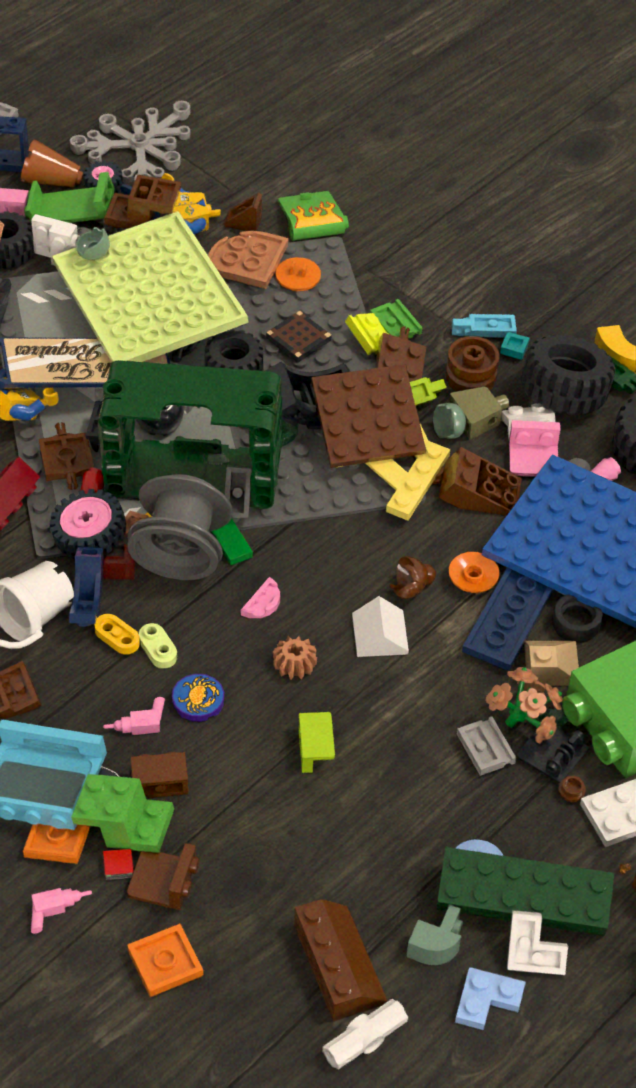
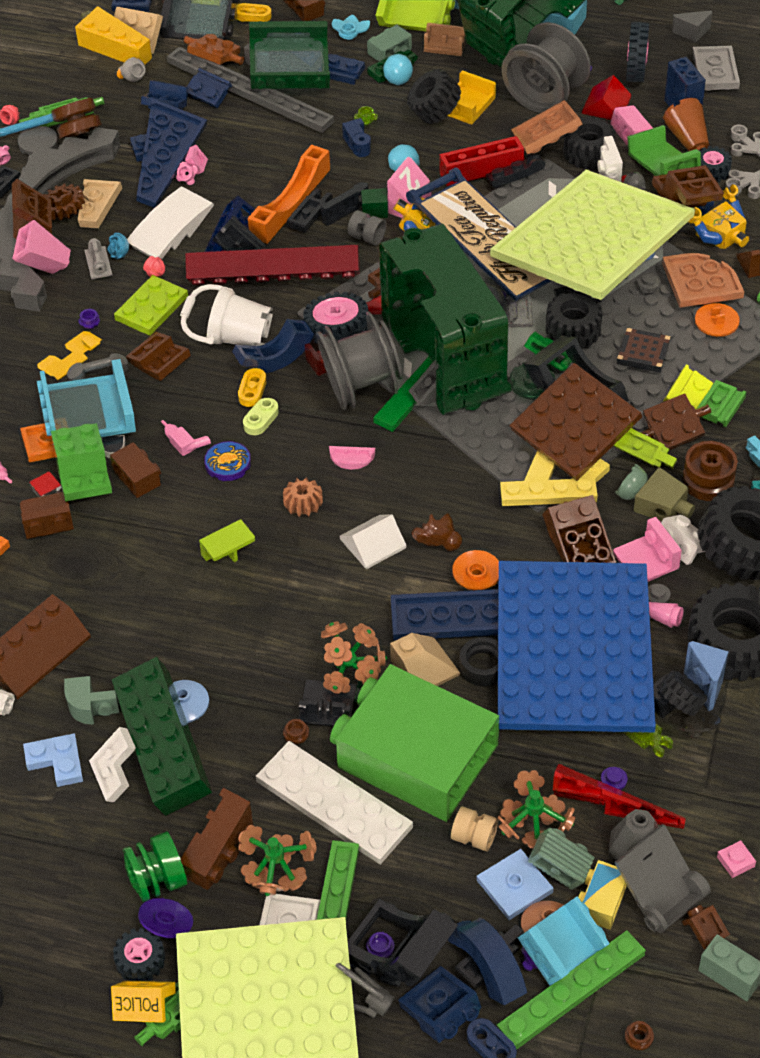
camera: 65 degrees right, 0 degrees up
sand green hair [76,227,110,260] -> none
light grey plate [457,717,516,775] -> none

